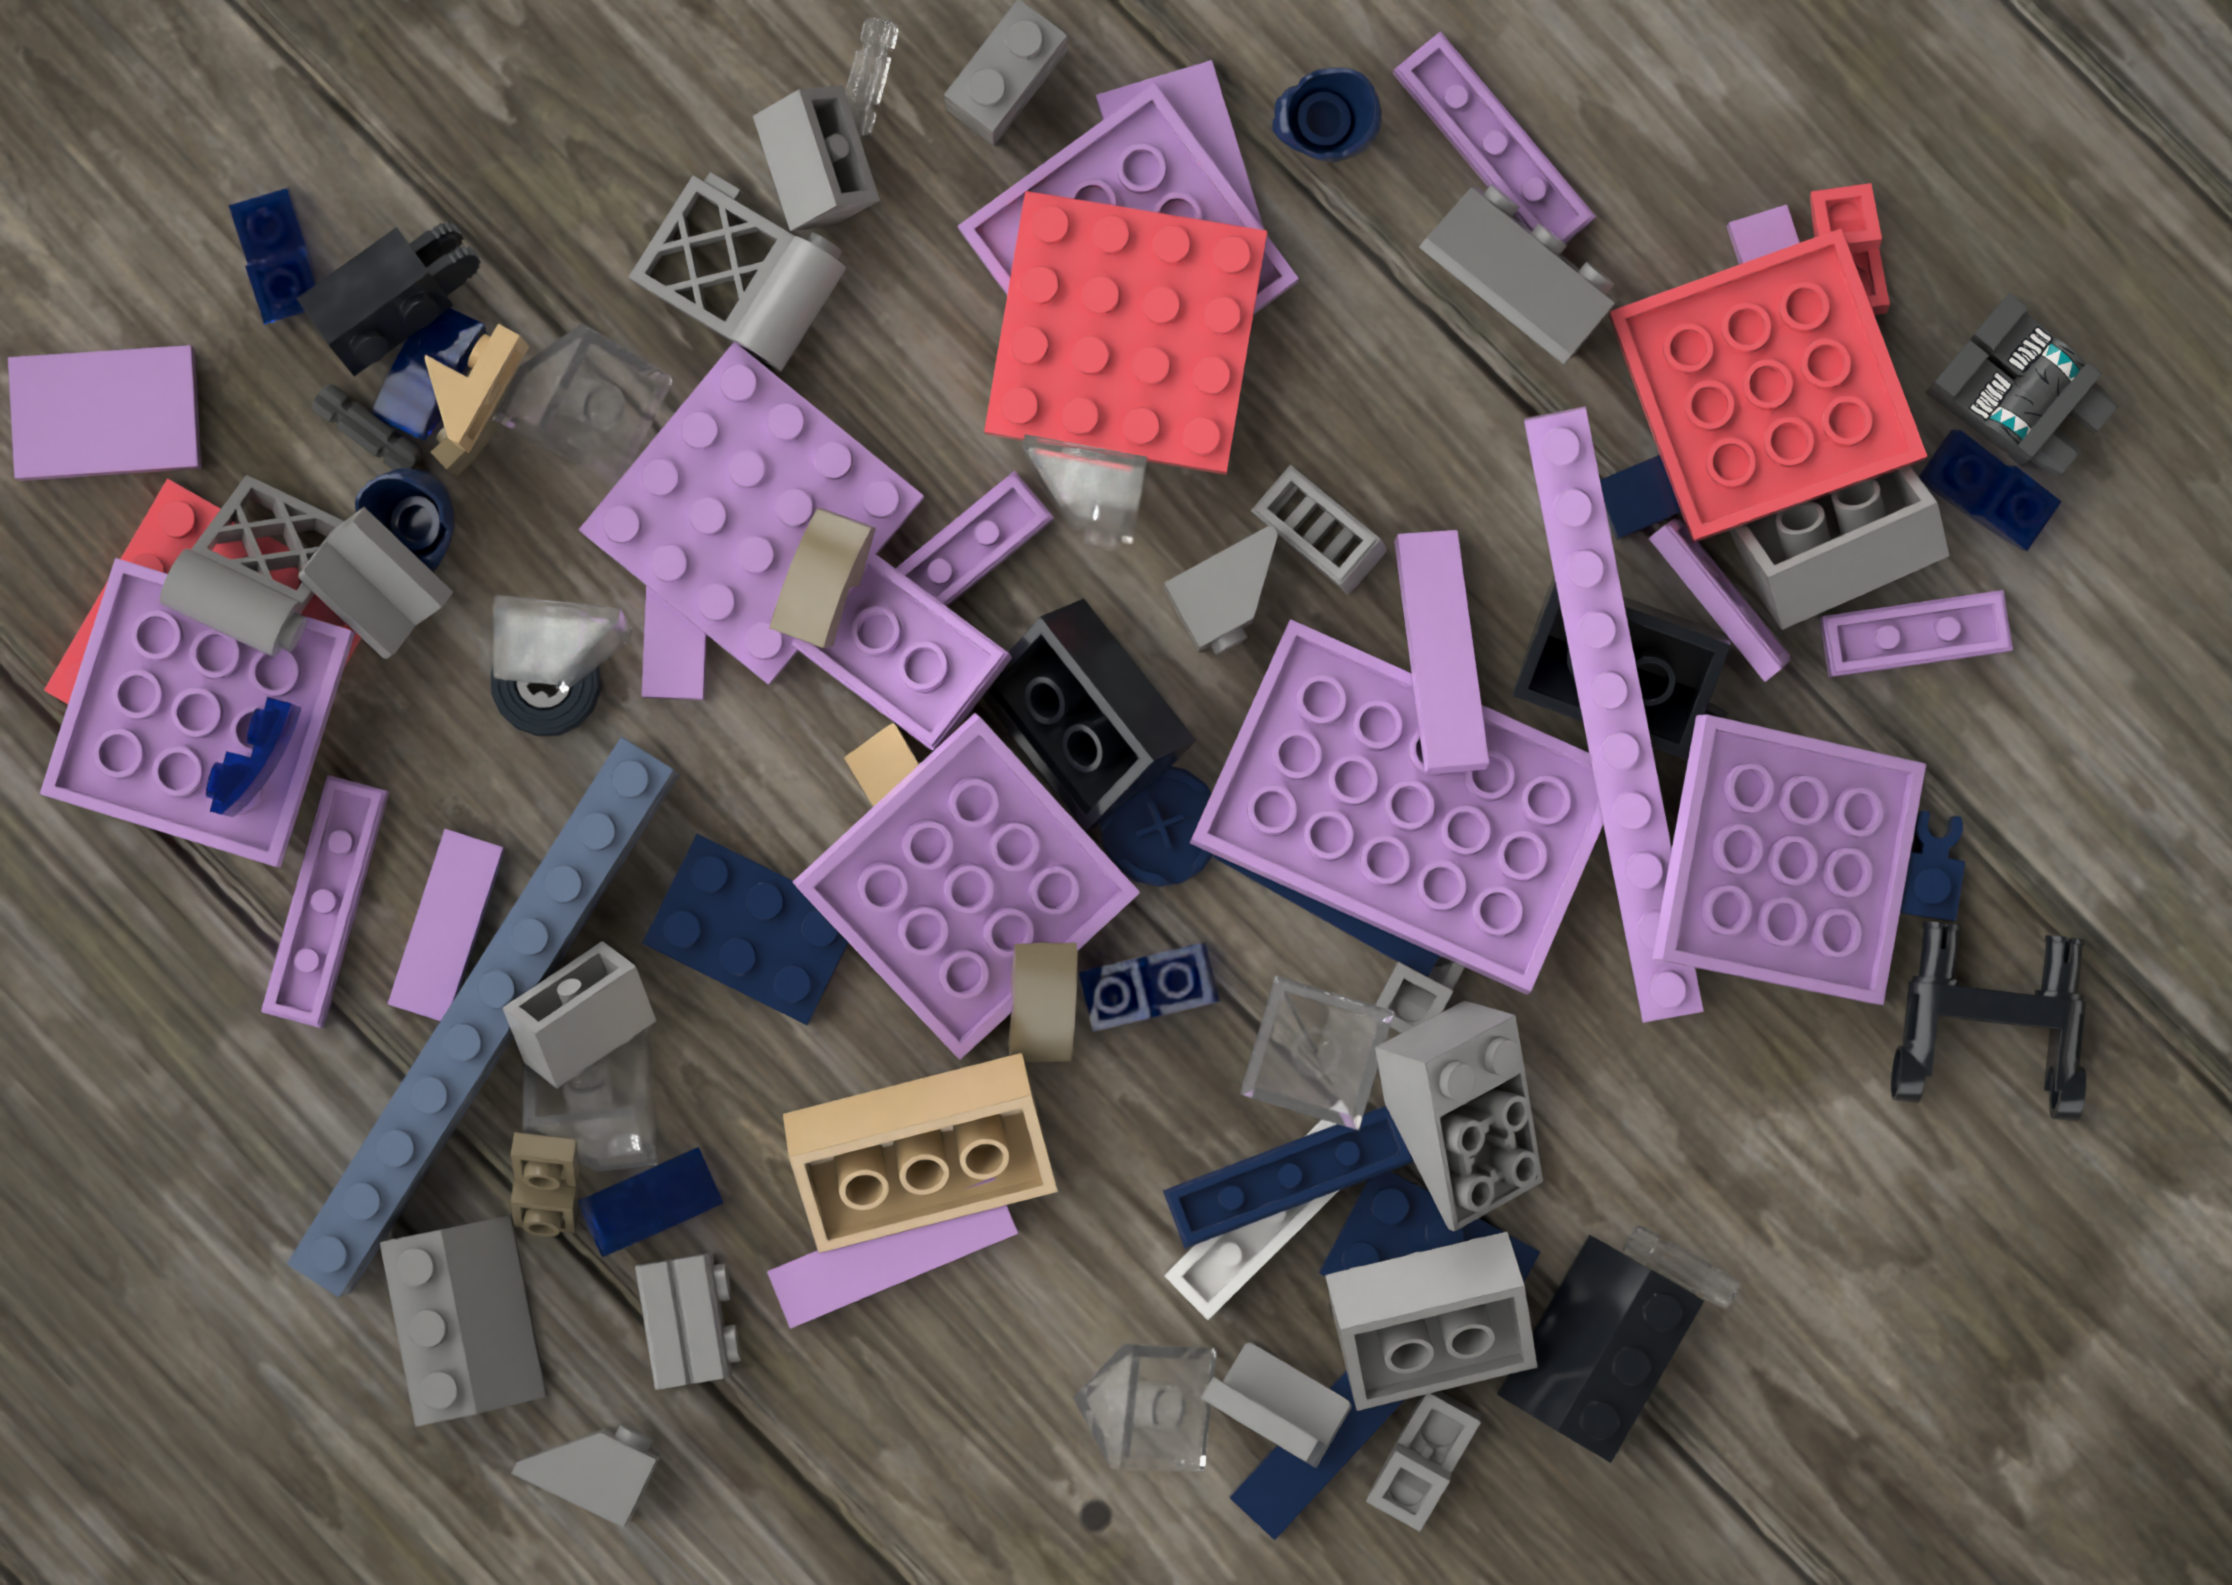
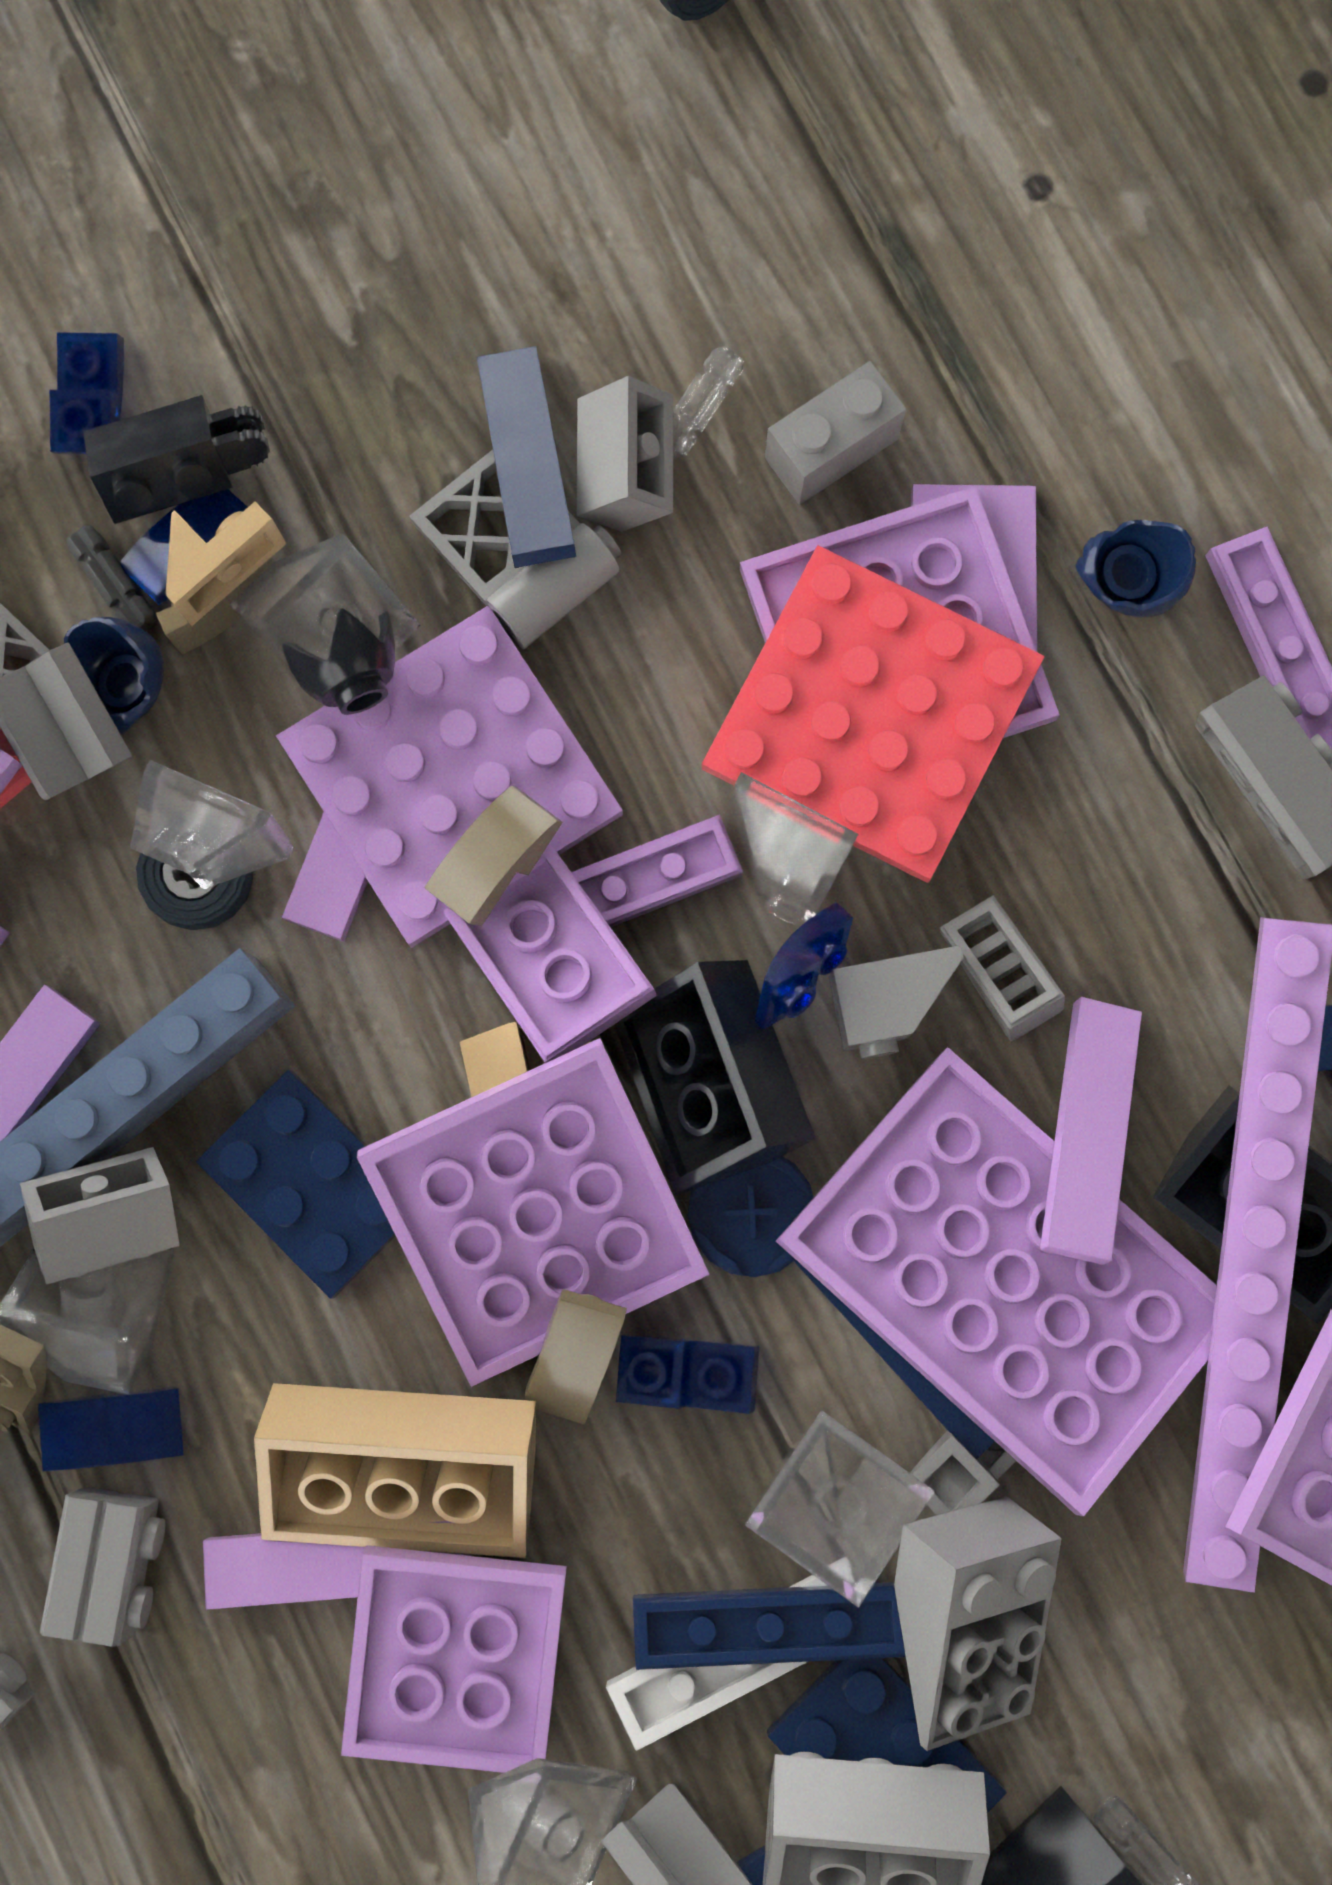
camera: 25 degrees right, 5 degrees down
none -> black piece [282,608,395,715]
none -> lavender plate [341,1545,567,1777]
none -> tile [477,346,577,568]
none -> clear blue slope [755,902,853,1030]

